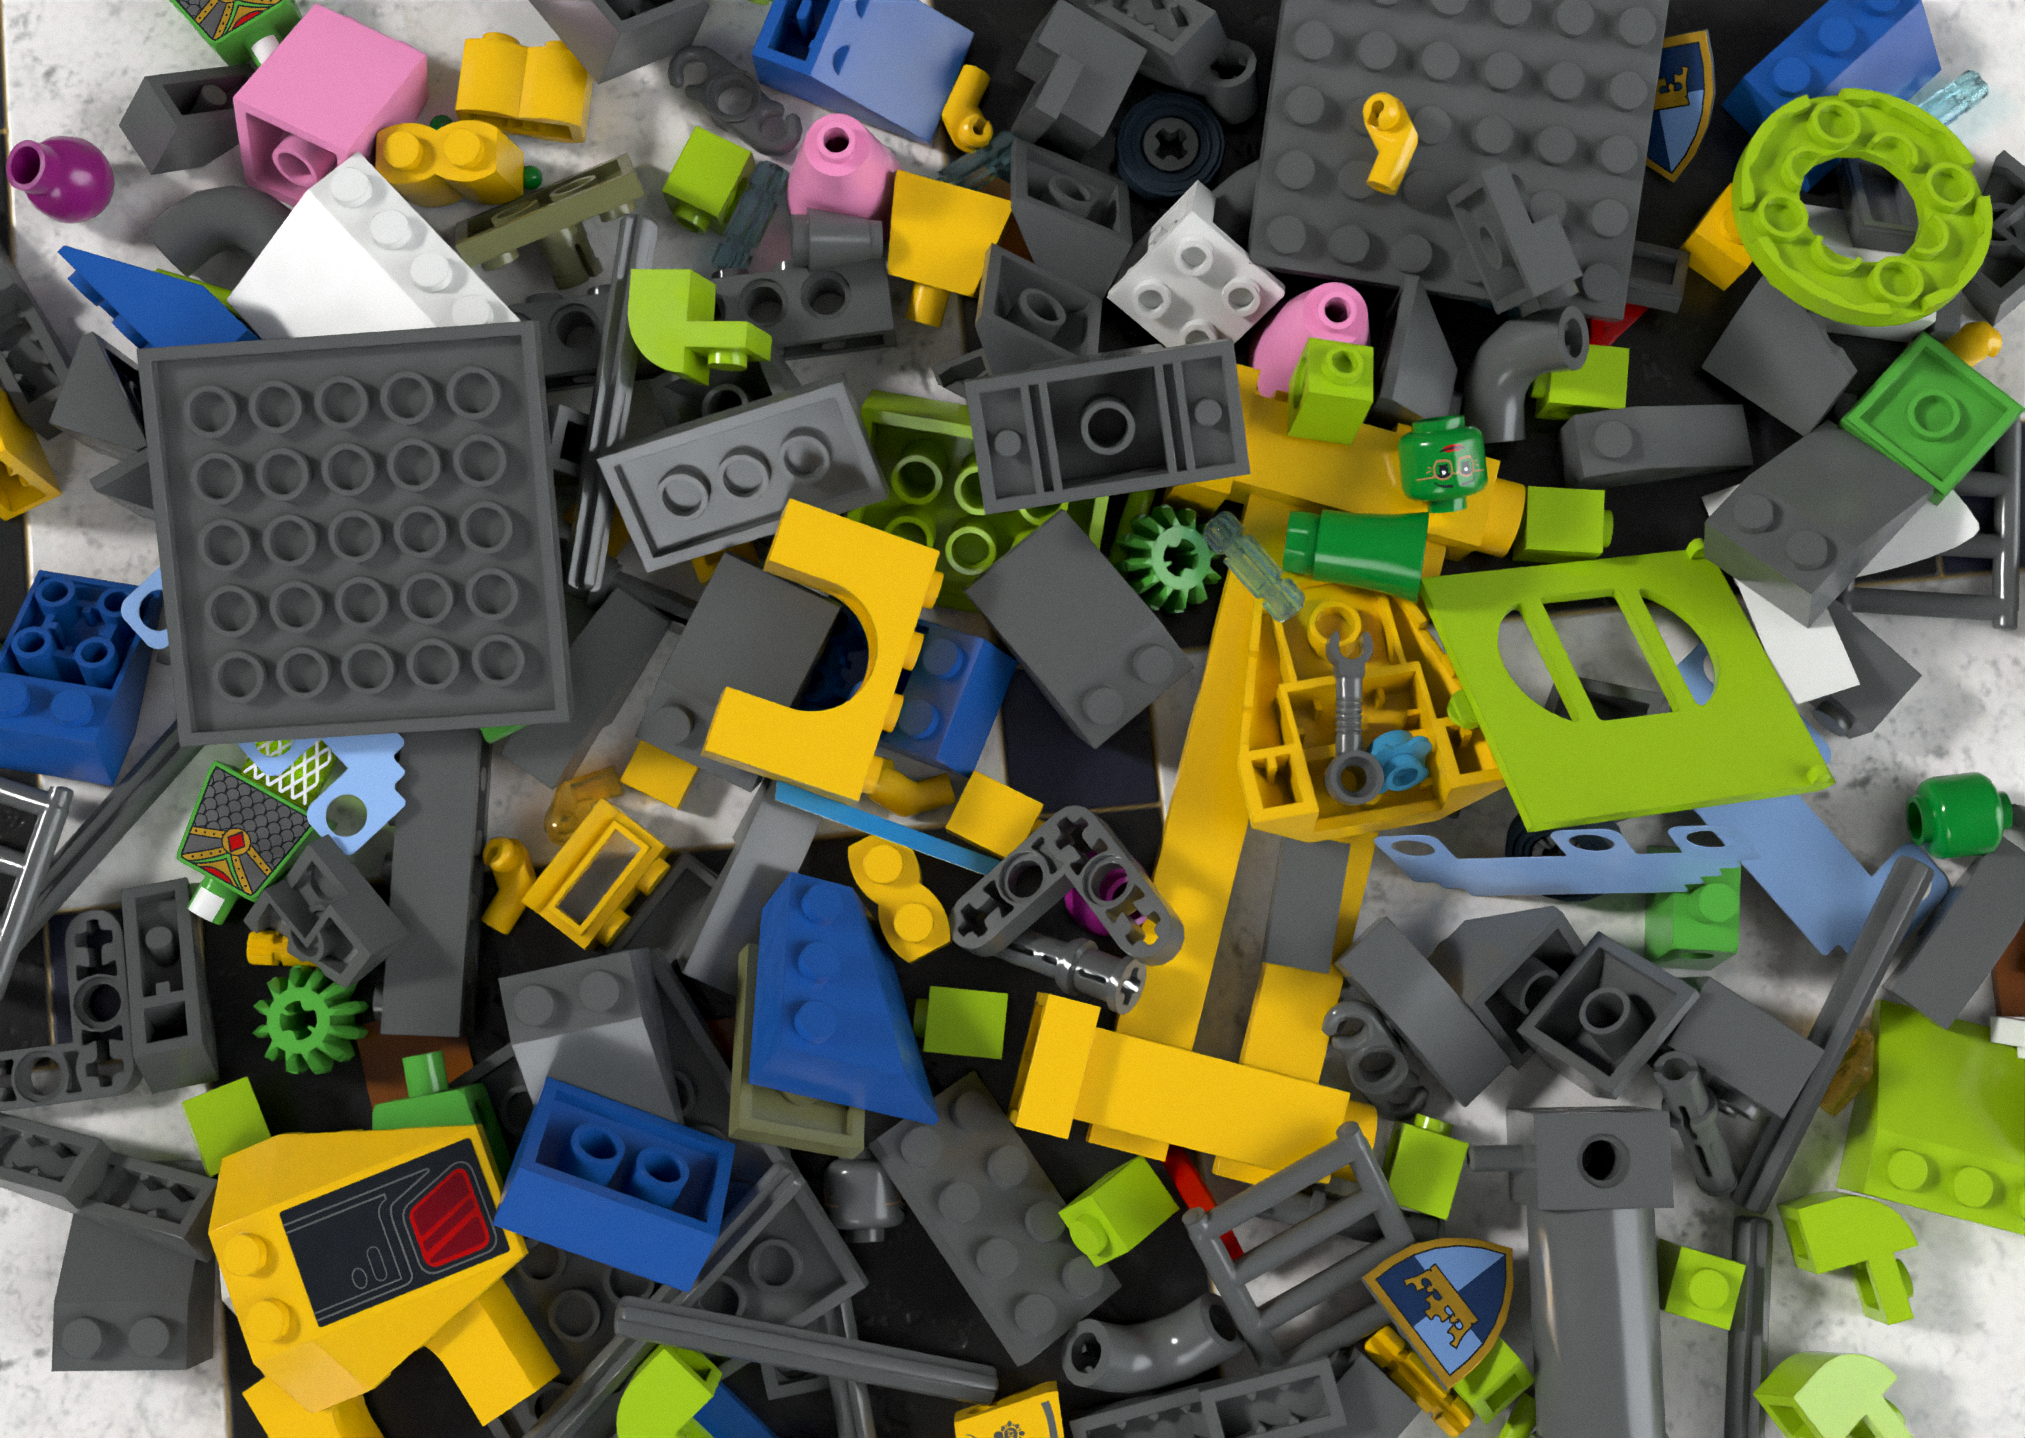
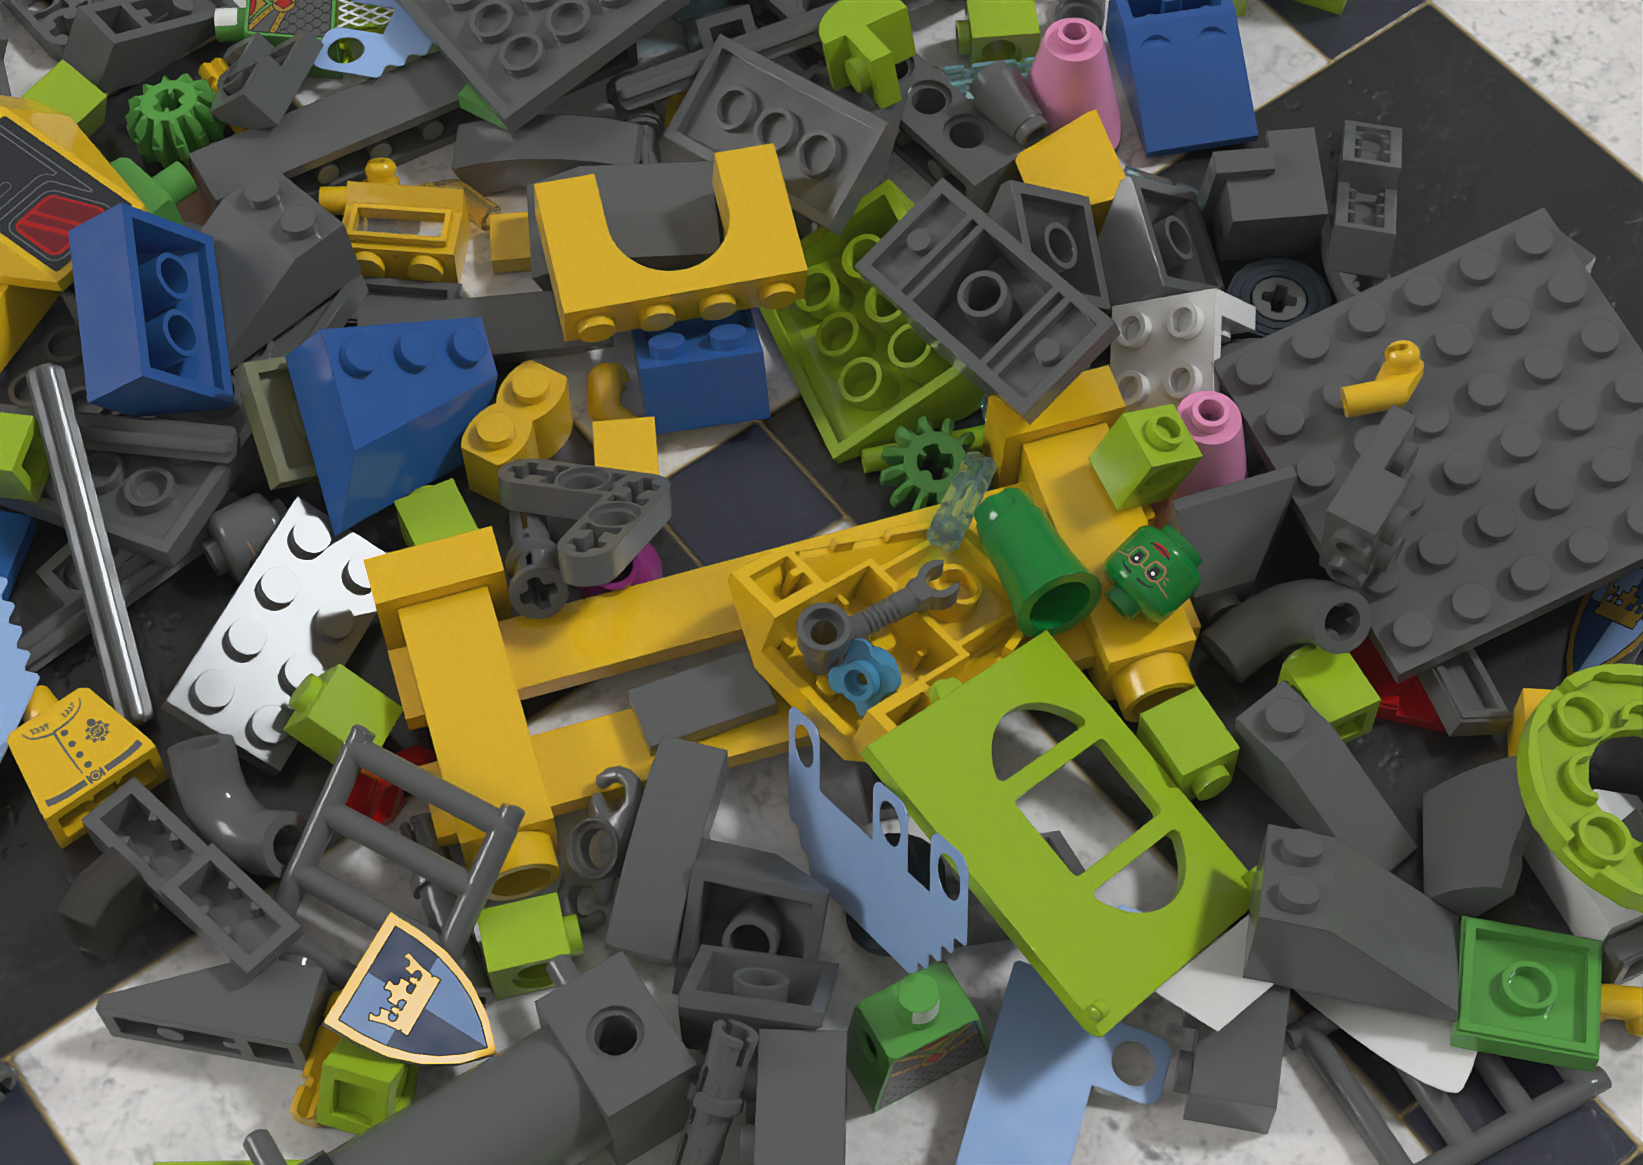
camera: 60 degrees right, 25 degrees down
dark azure sticker [775,780,1001,876] -> none
yellow arm [942,65,993,154] -> none
dark grey slope [962,509,1194,749] -> none

